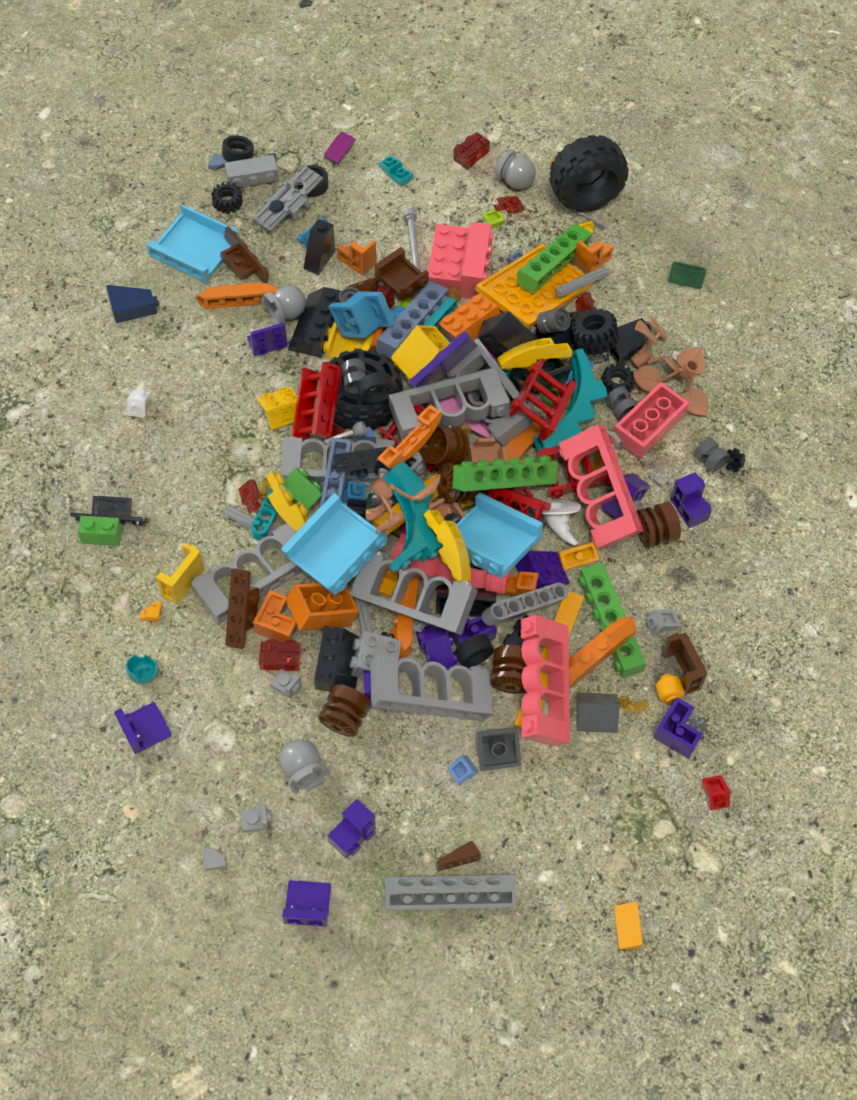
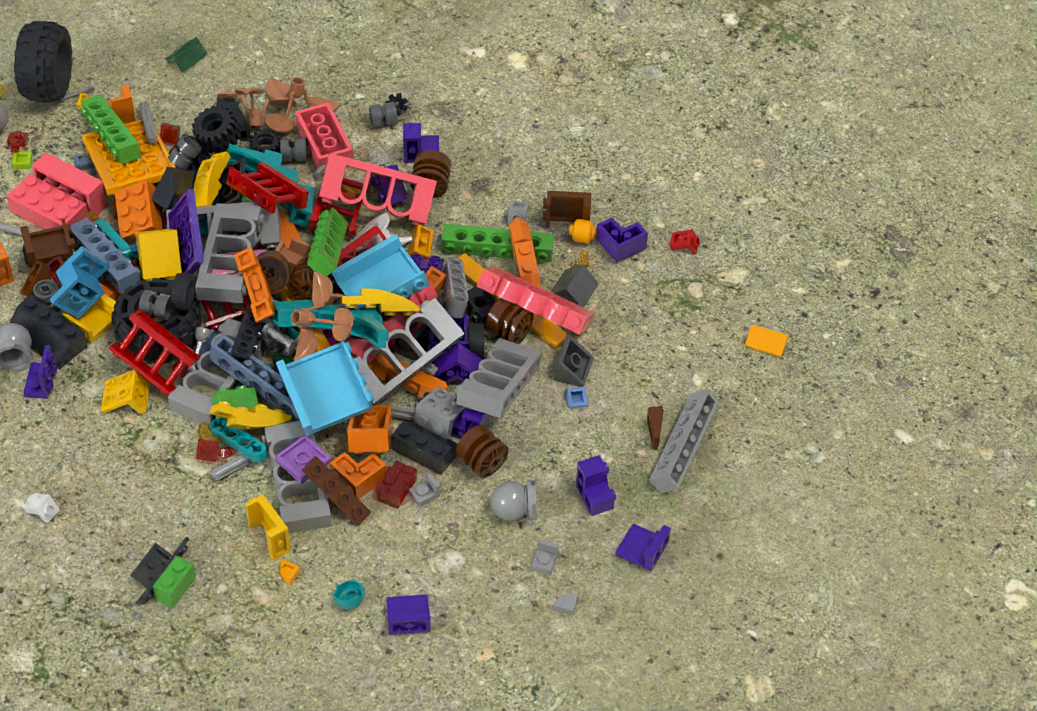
camera: 65 degrees left, 10 degrees down
none -> medium lavender tile [275,435,332,484]

